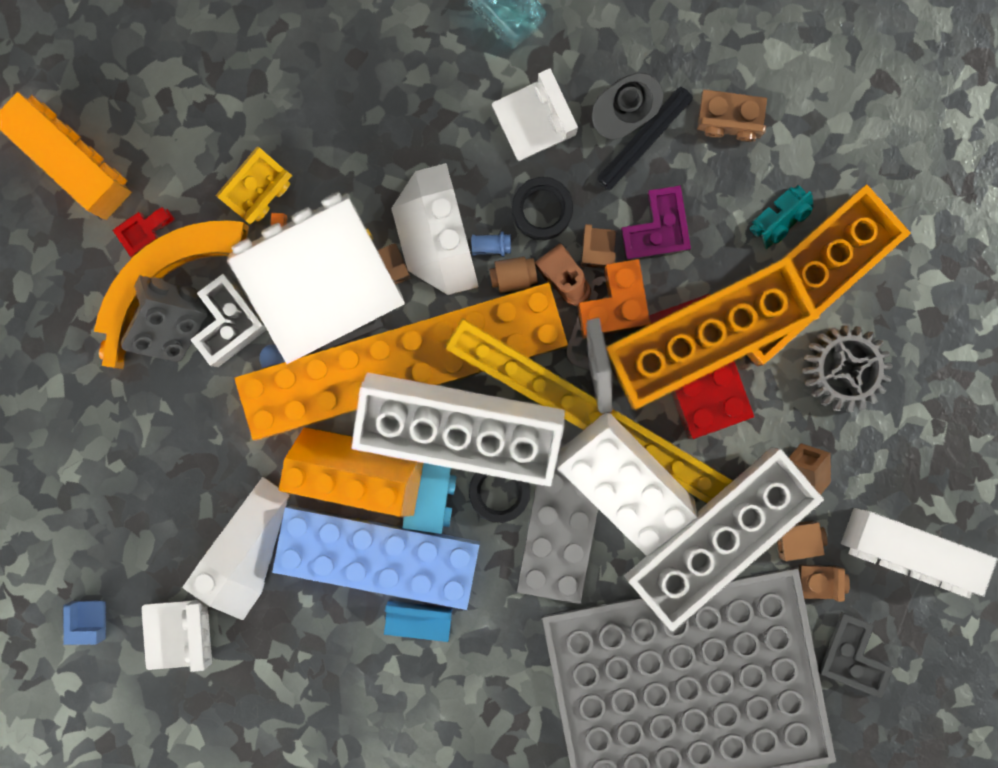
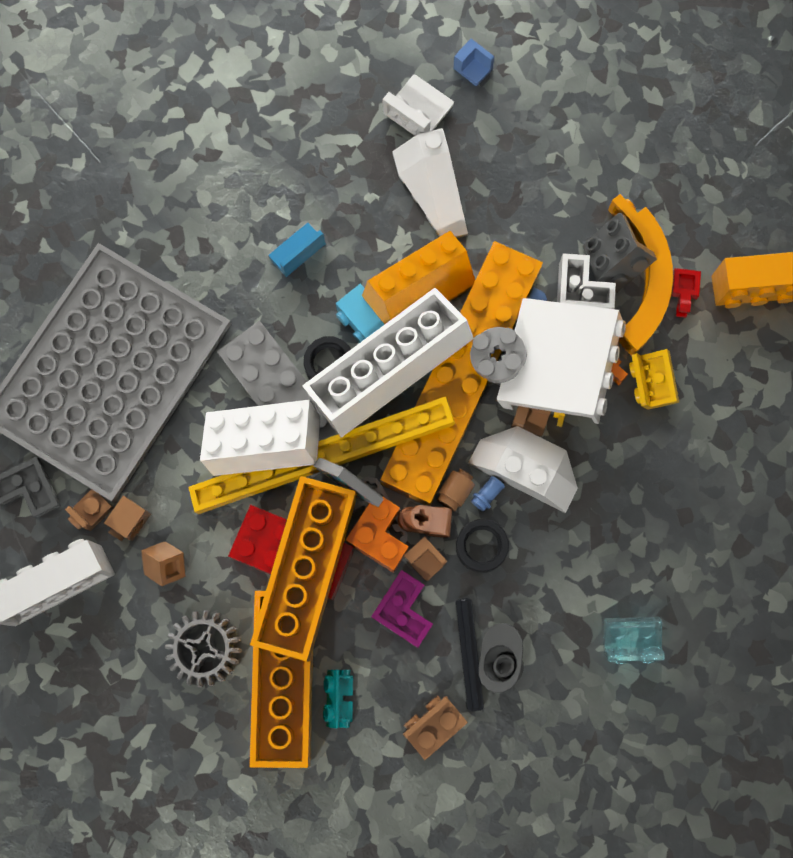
camera: 130 degrees right, 10 degrees down
light blue brick [272,505,480,610] -> none
white bracket [492,68,578,161] -> none
white brick [624,448,824,632] -> none
none -> light grey plate [470,327,527,383]

